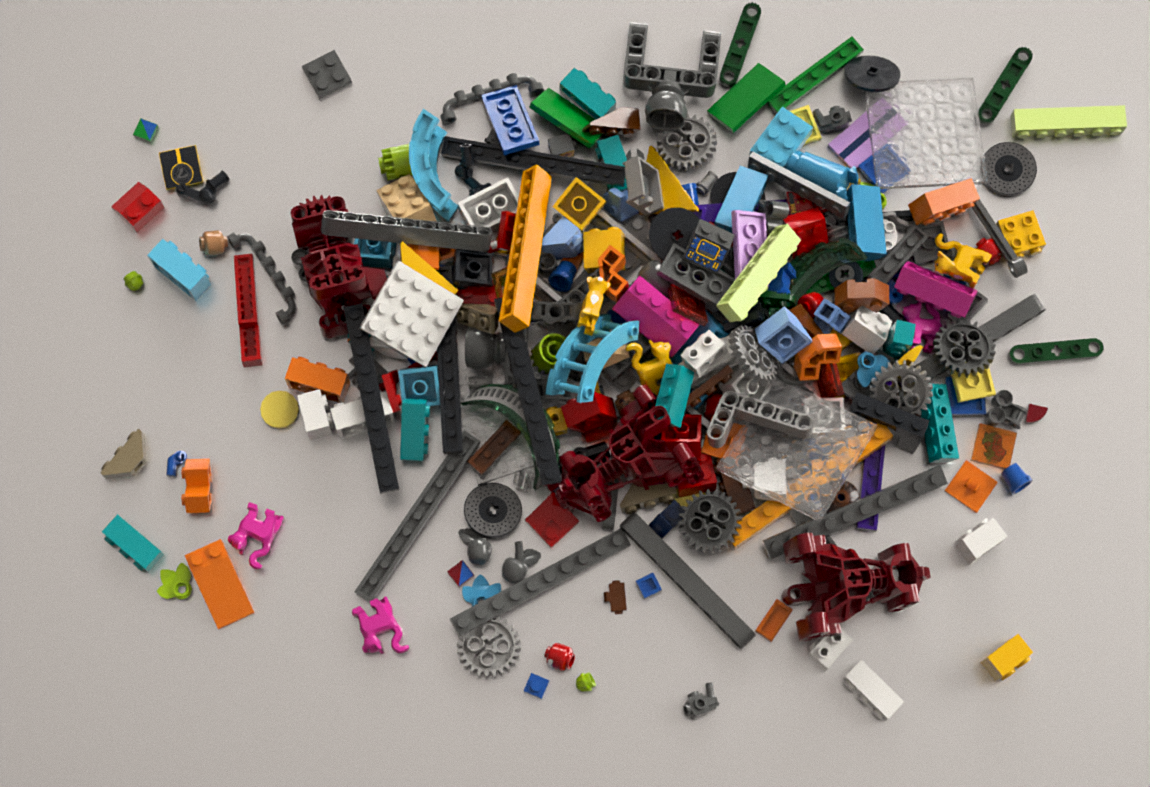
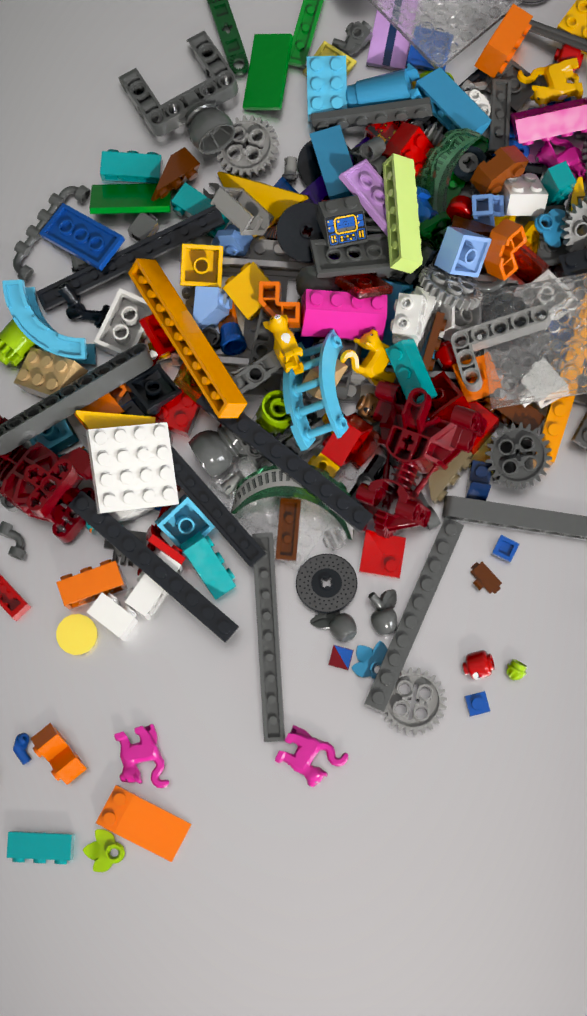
camera: 35 degrees left, 5 degrees up
dark tan slope [456,303,499,334] -> none

